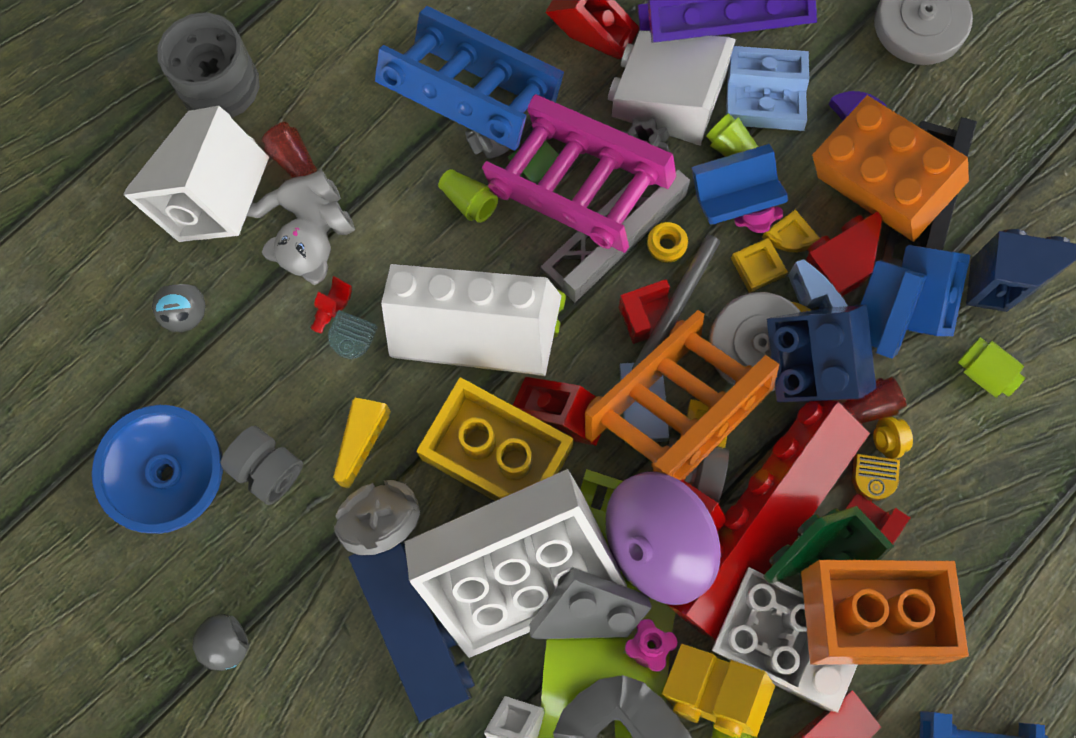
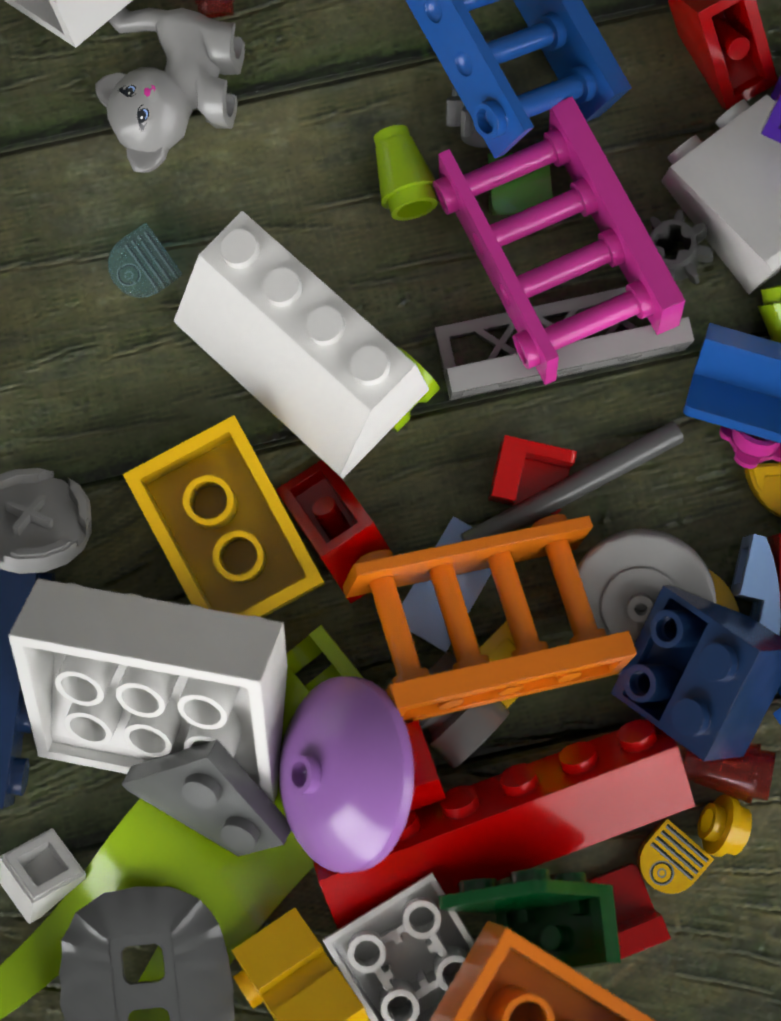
camera: 20 degrees right, 10 degrees up
red piece [310,276,352,334] -> none
yellow slope [333,397,391,488] -> none
dark pink plate [625,619,678,671] -> none
yellow plate [647,222,688,262] -> none
yellow tile [731,237,788,293] -> none

